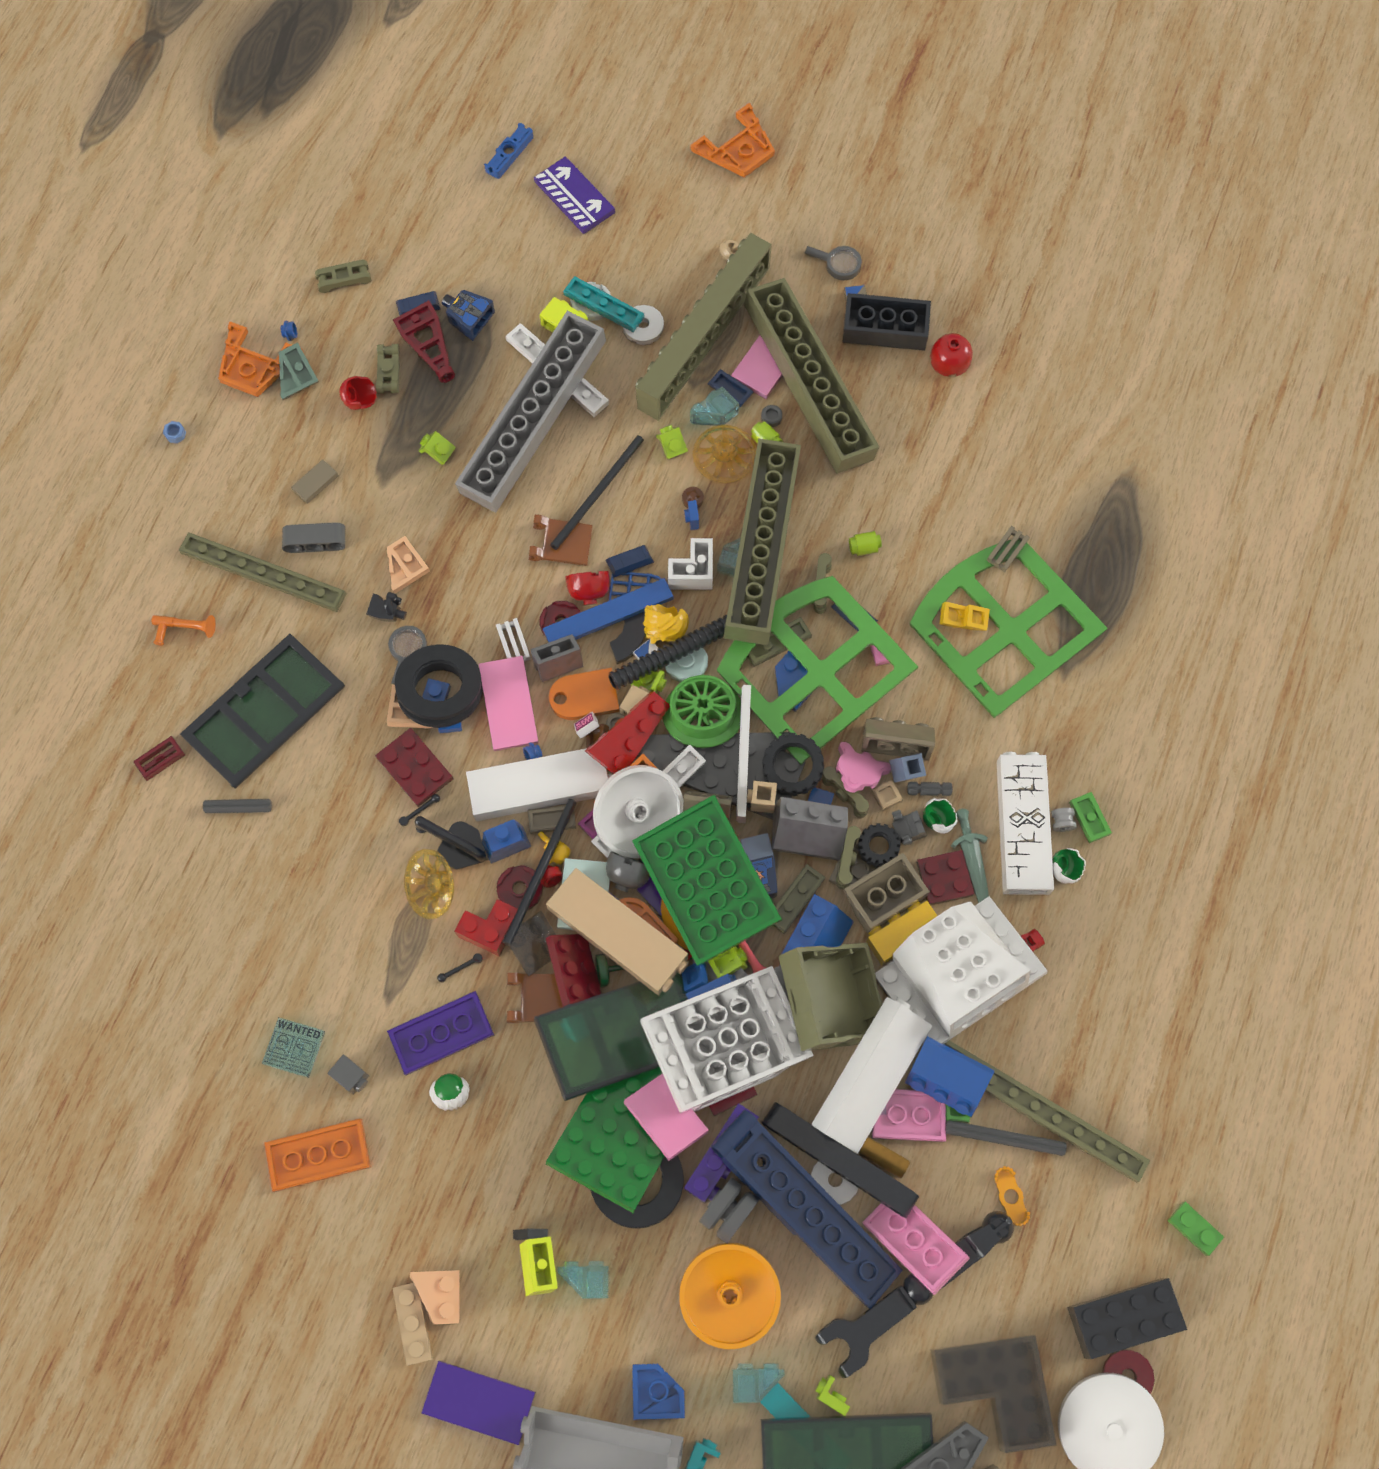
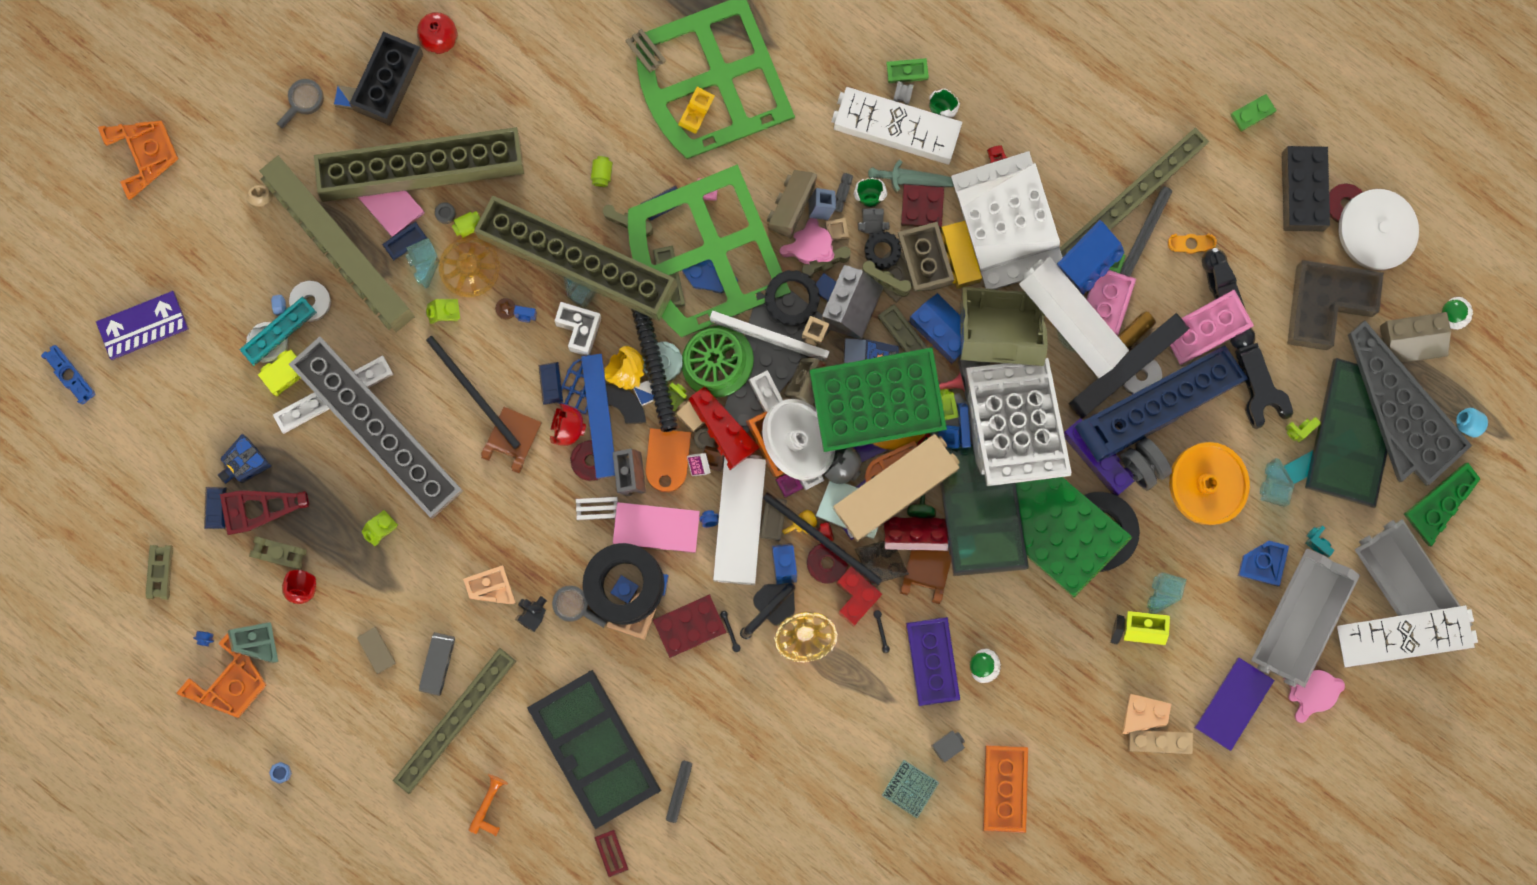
camera: 80 degrees left, 10 degrees up
bright pink tile [624,1073,709,1161] -> none
none -> medium blue tile [271,295,287,316]

